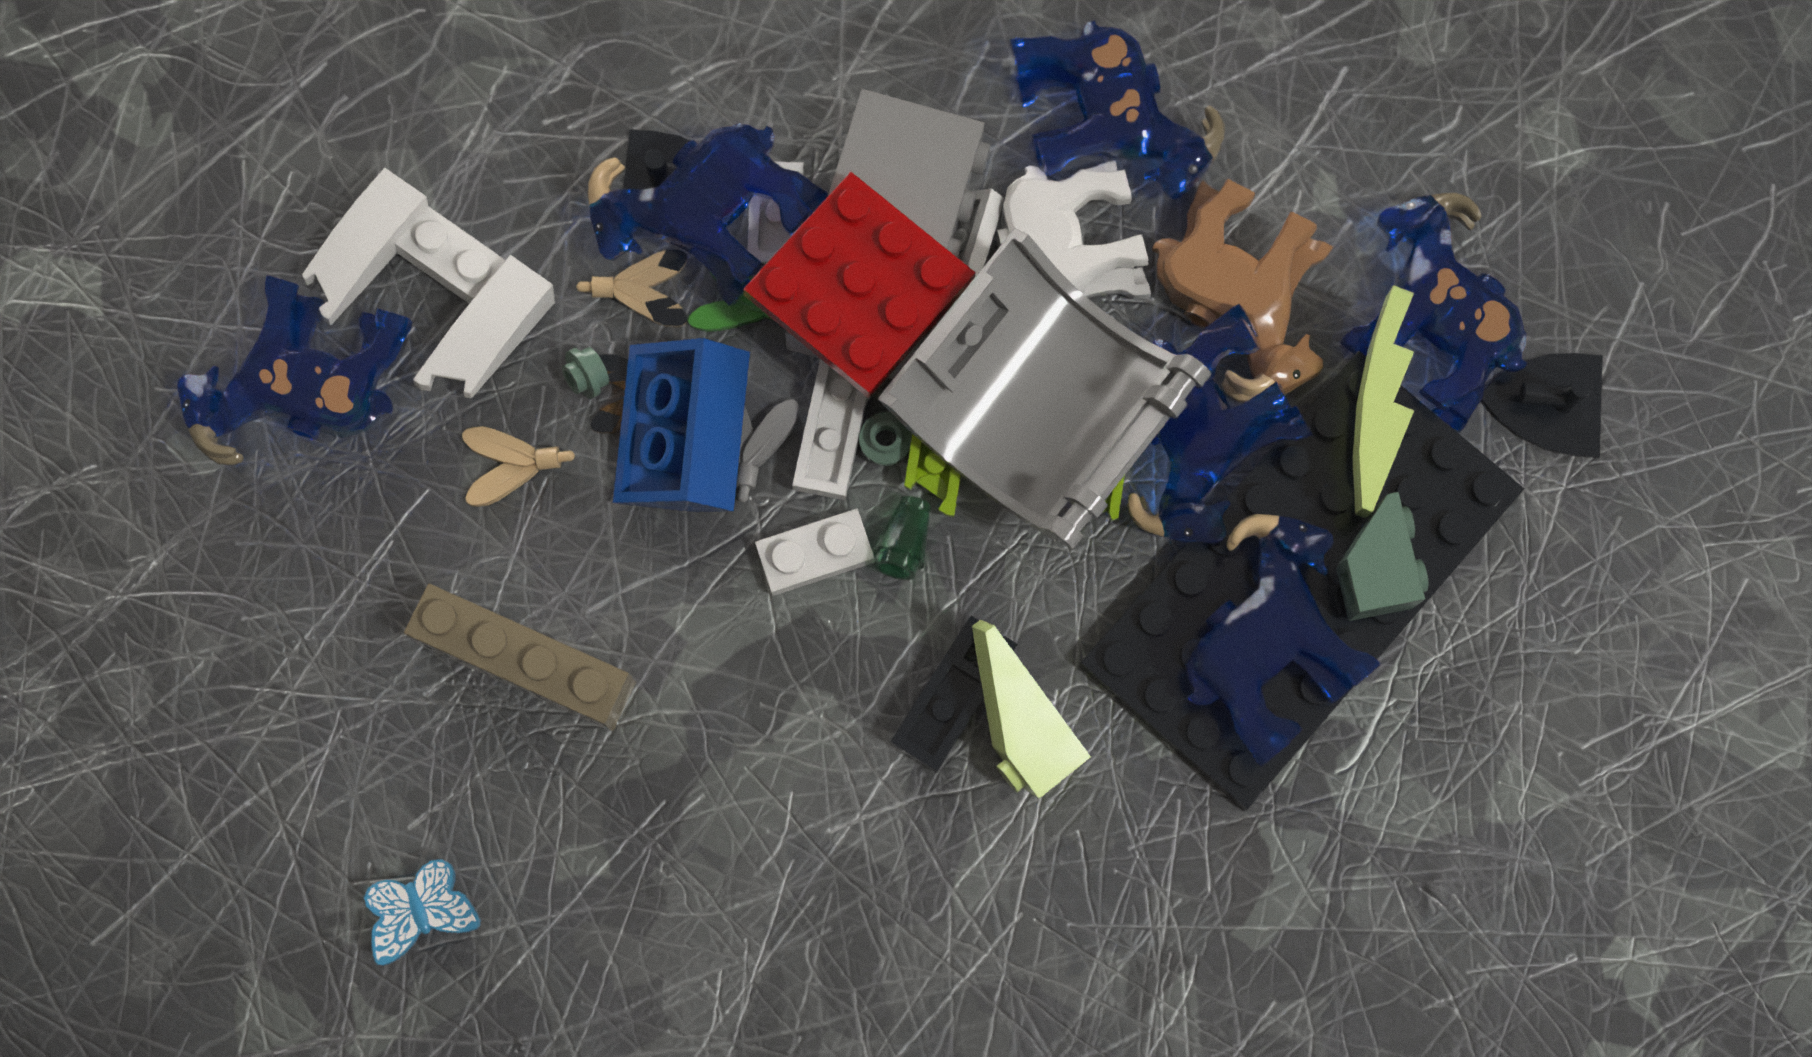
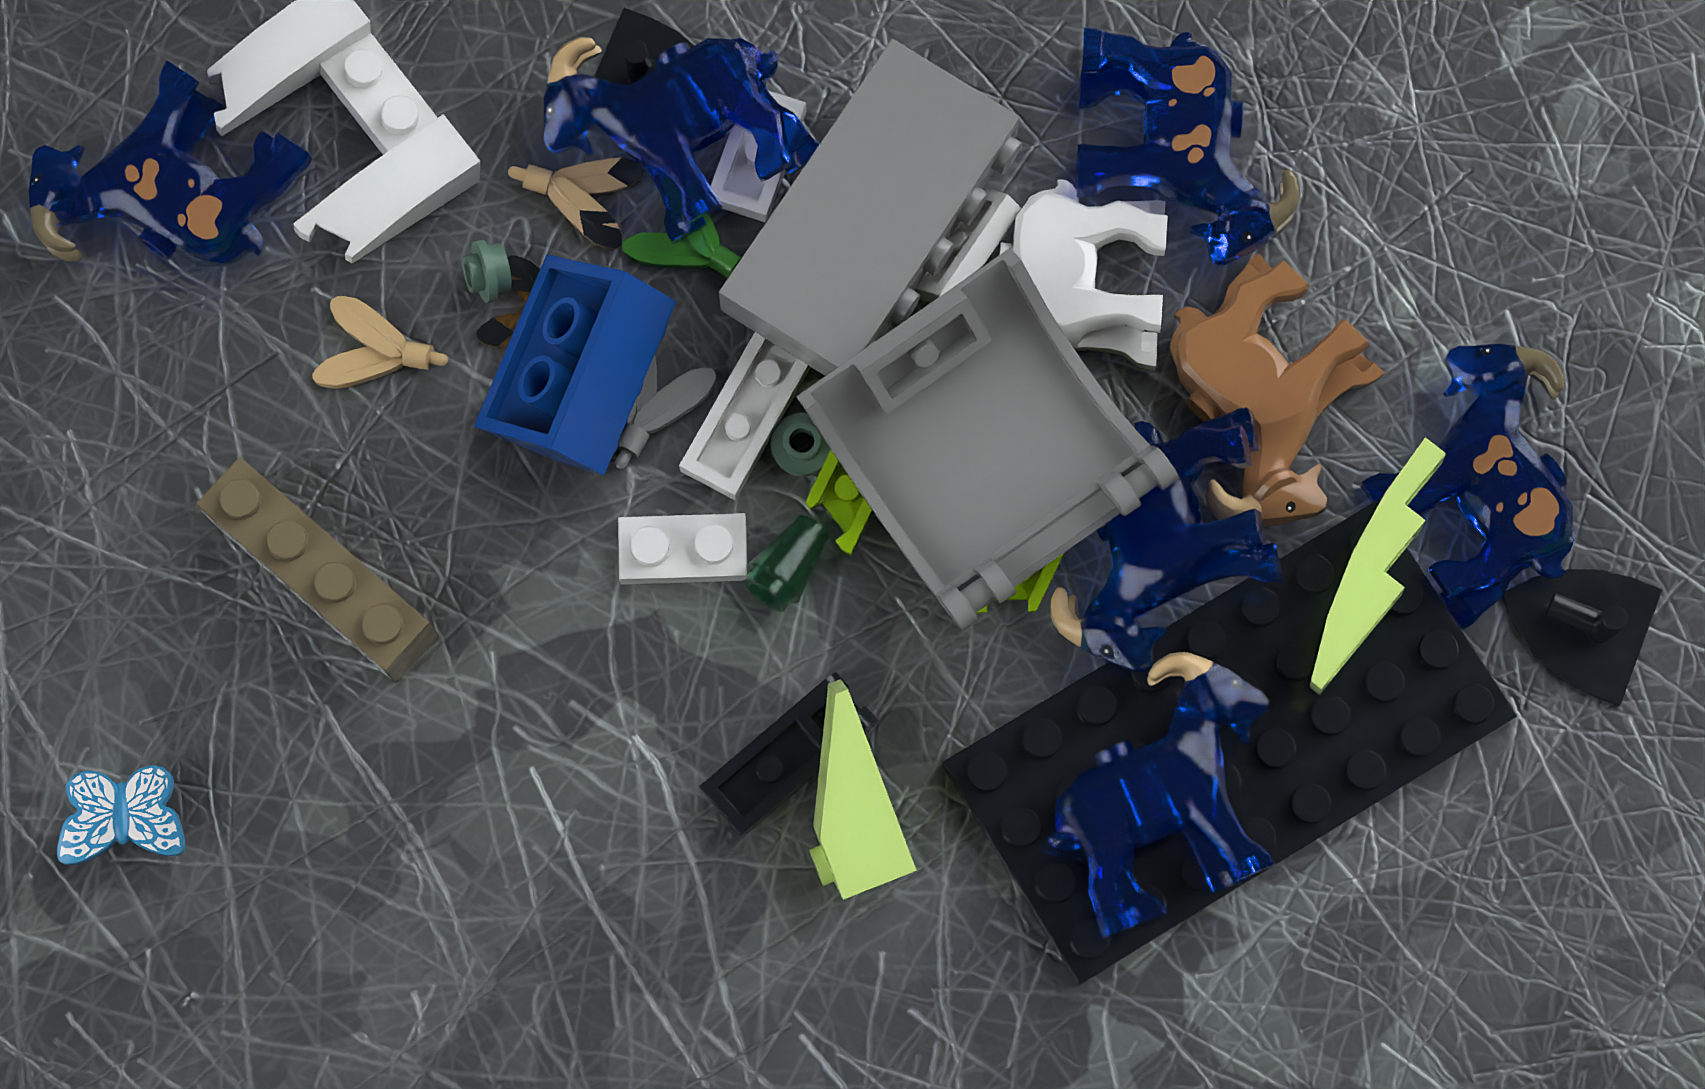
camera: 20 degrees right, 0 degrees up
red plate [743,172,976,399] -> none
sand green slope [1336,492,1428,621] -> none

